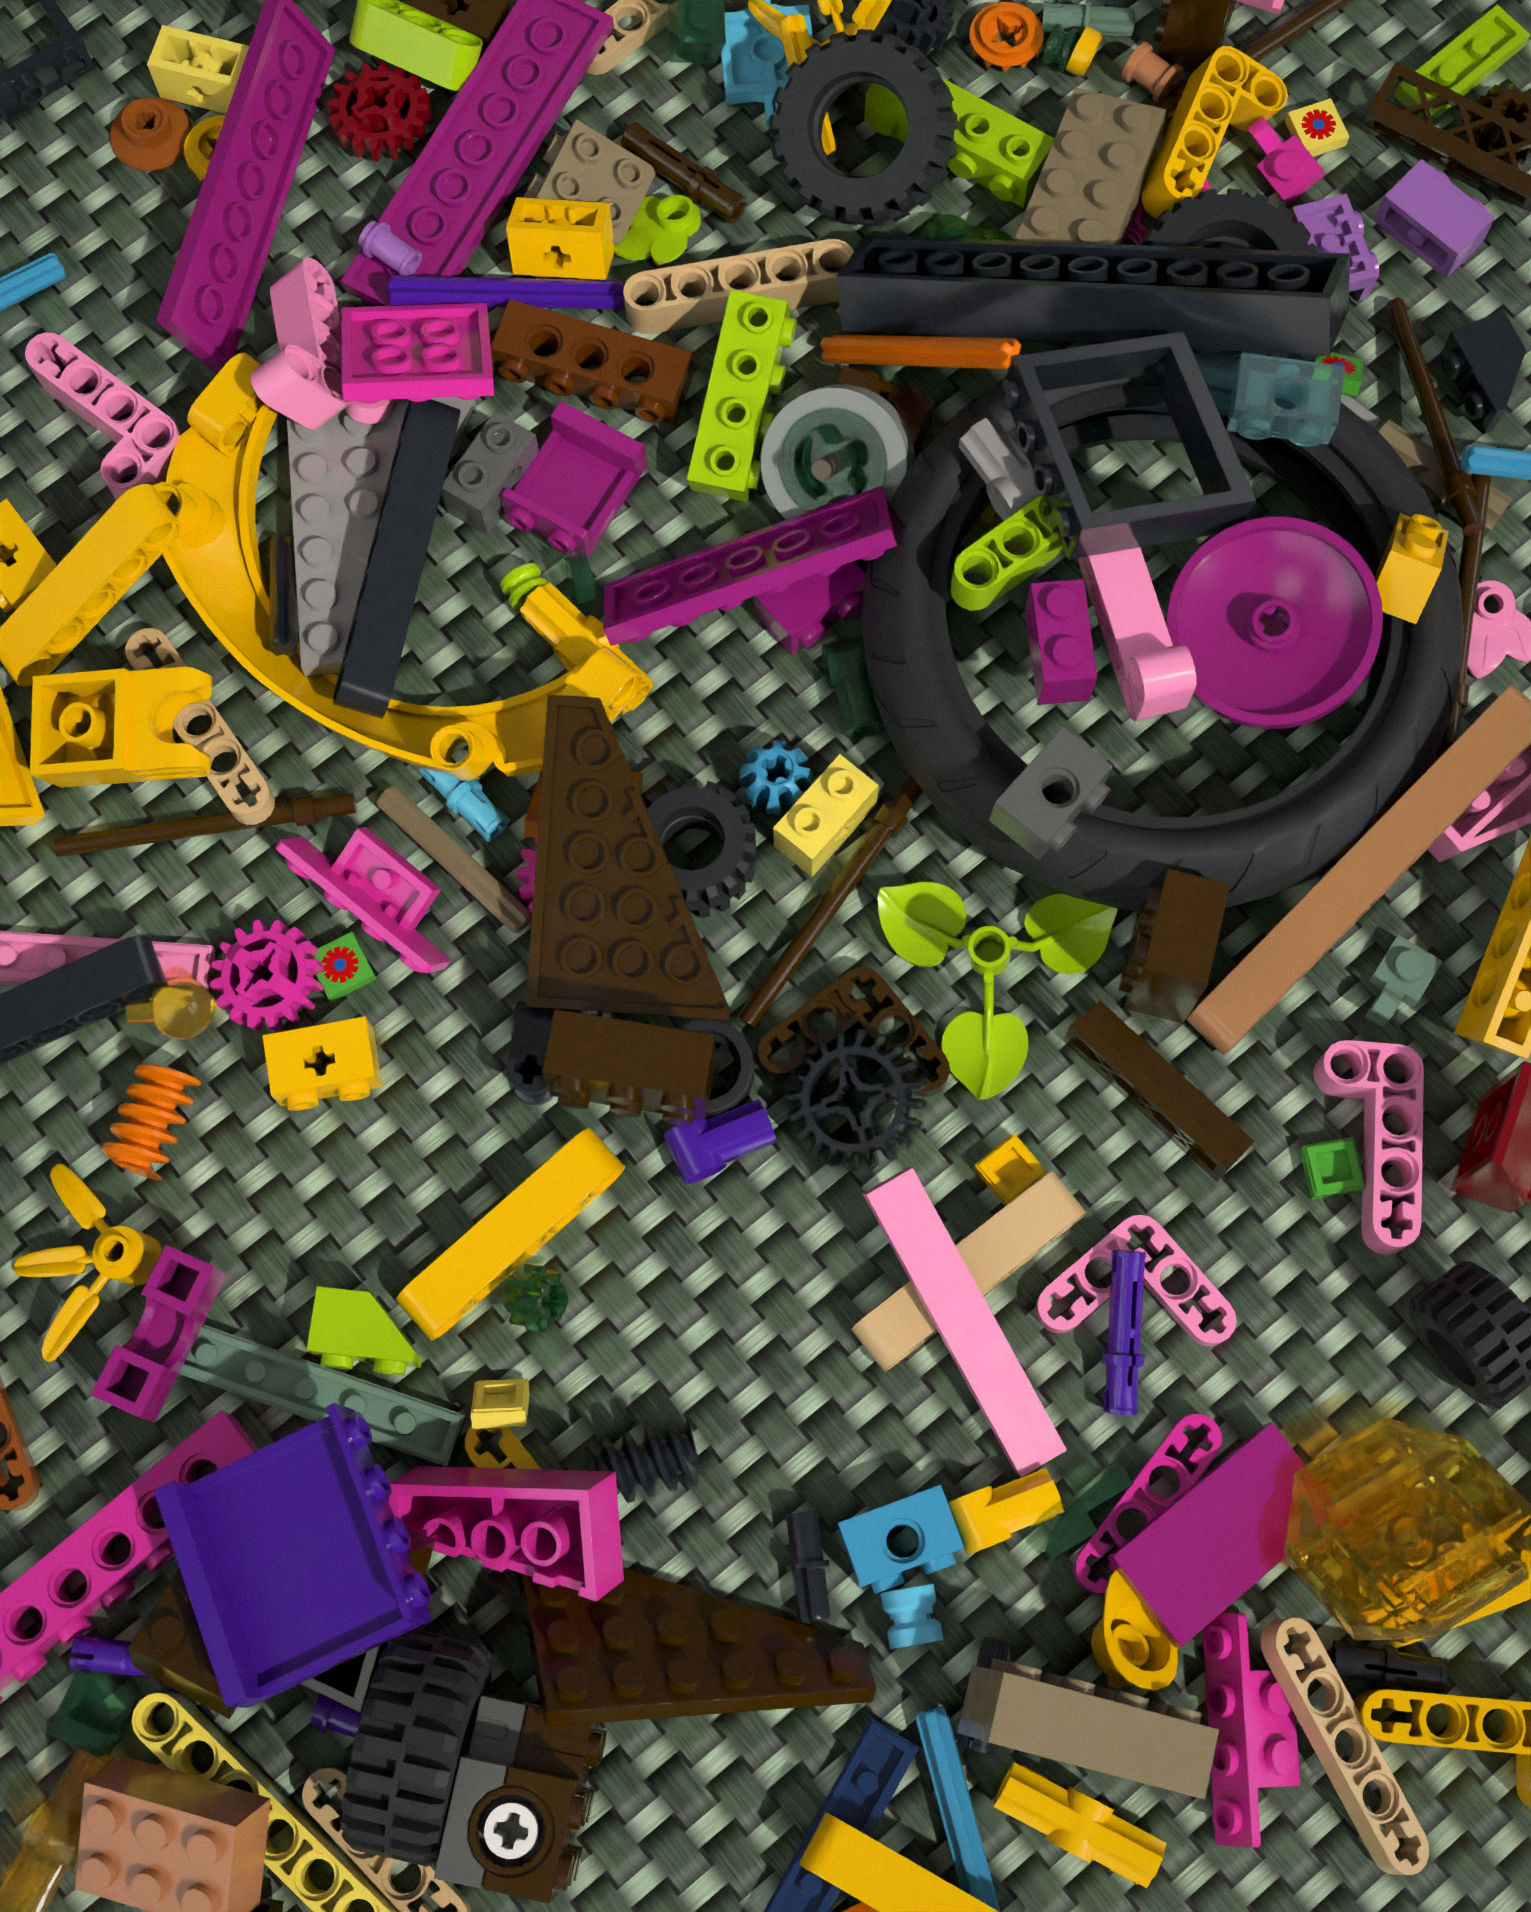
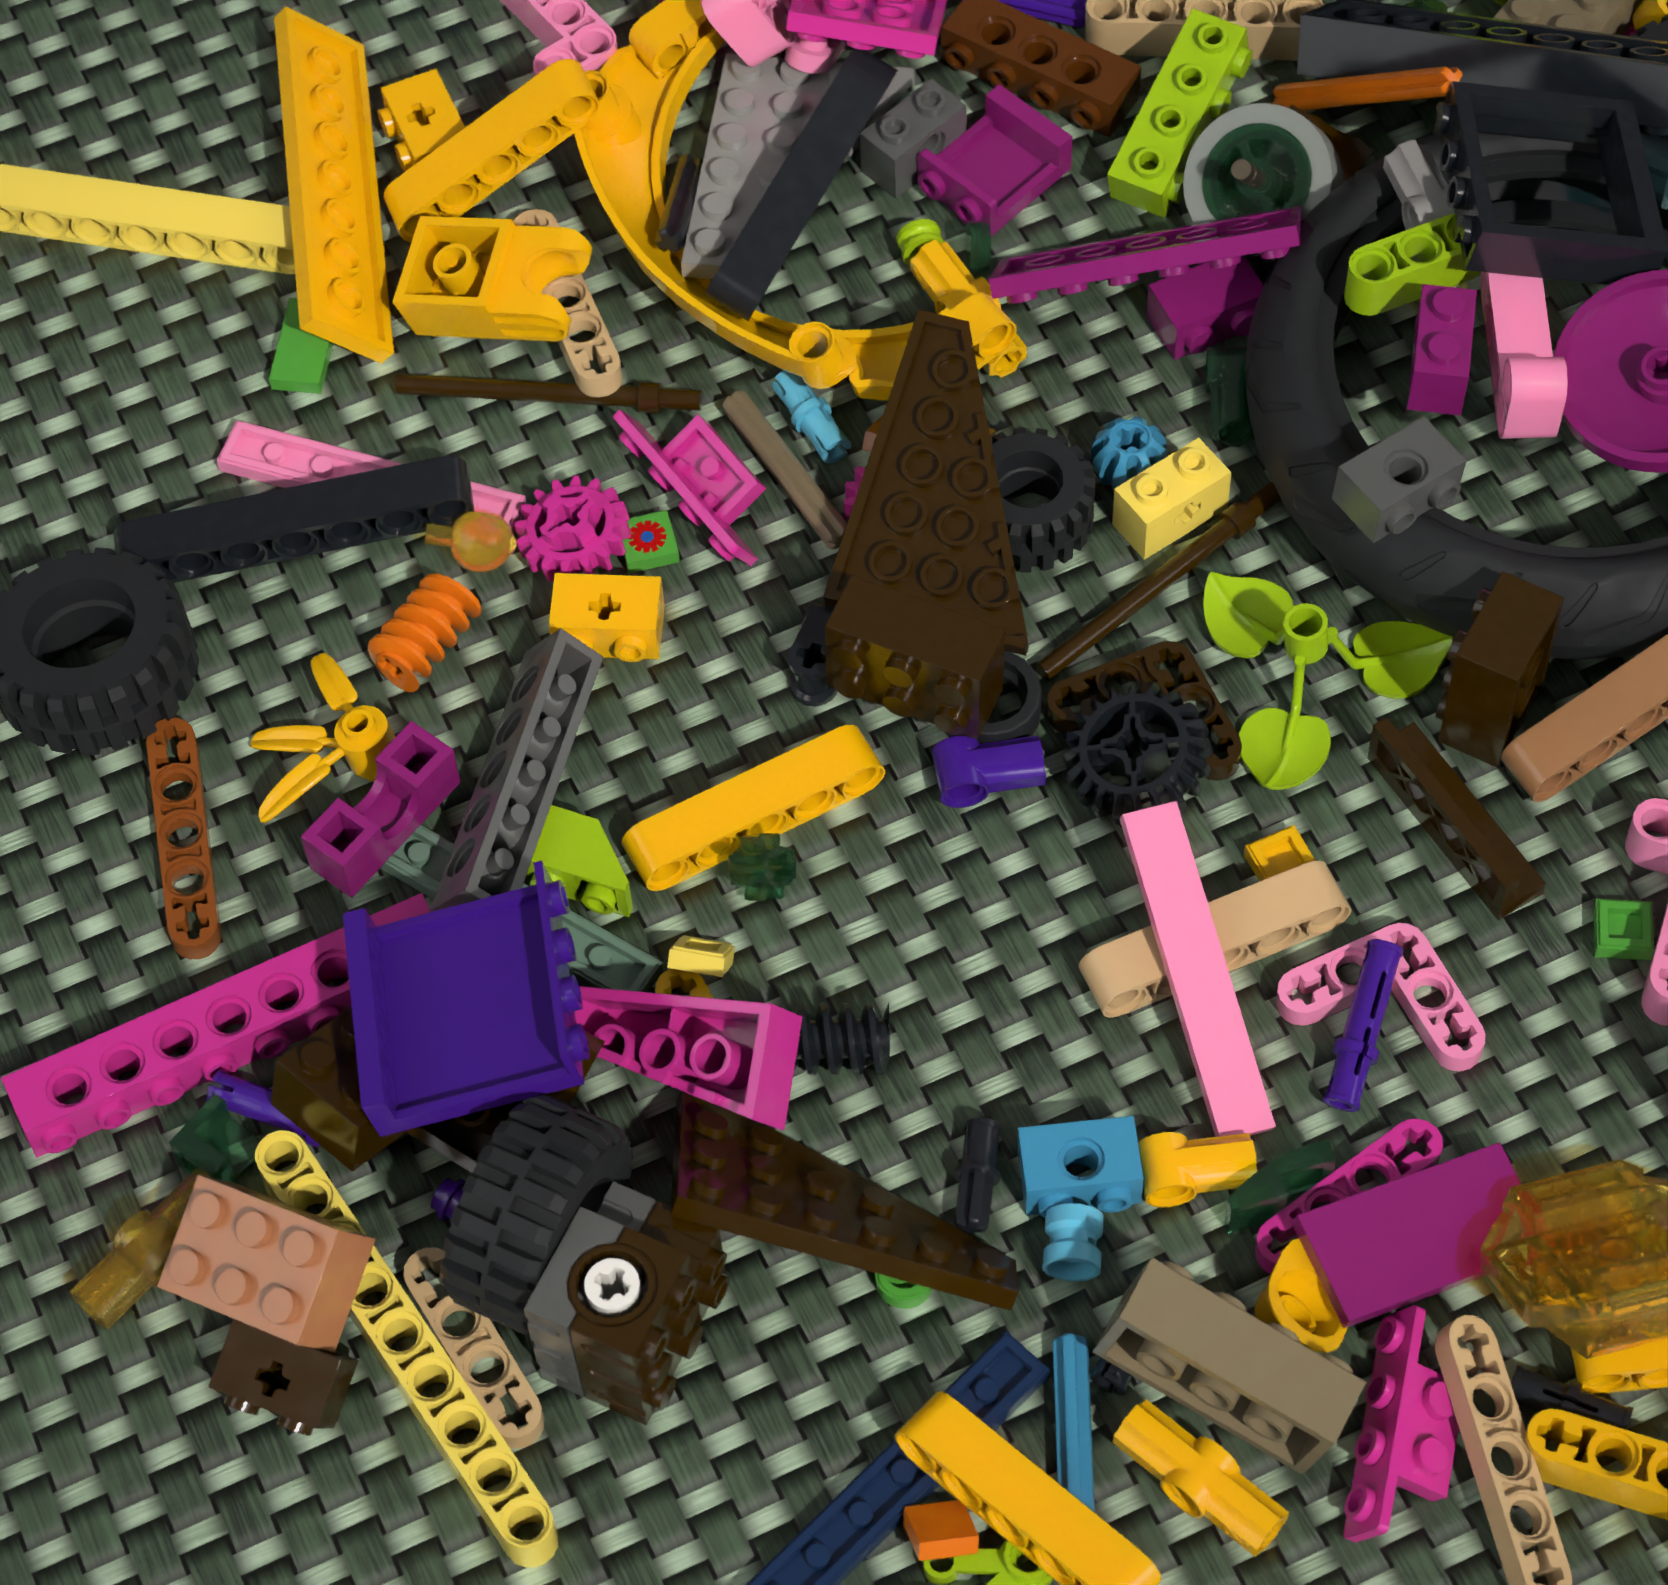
camera: 15 degrees right, 15 degrees down
none -> dark grey brick [429,628,603,912]

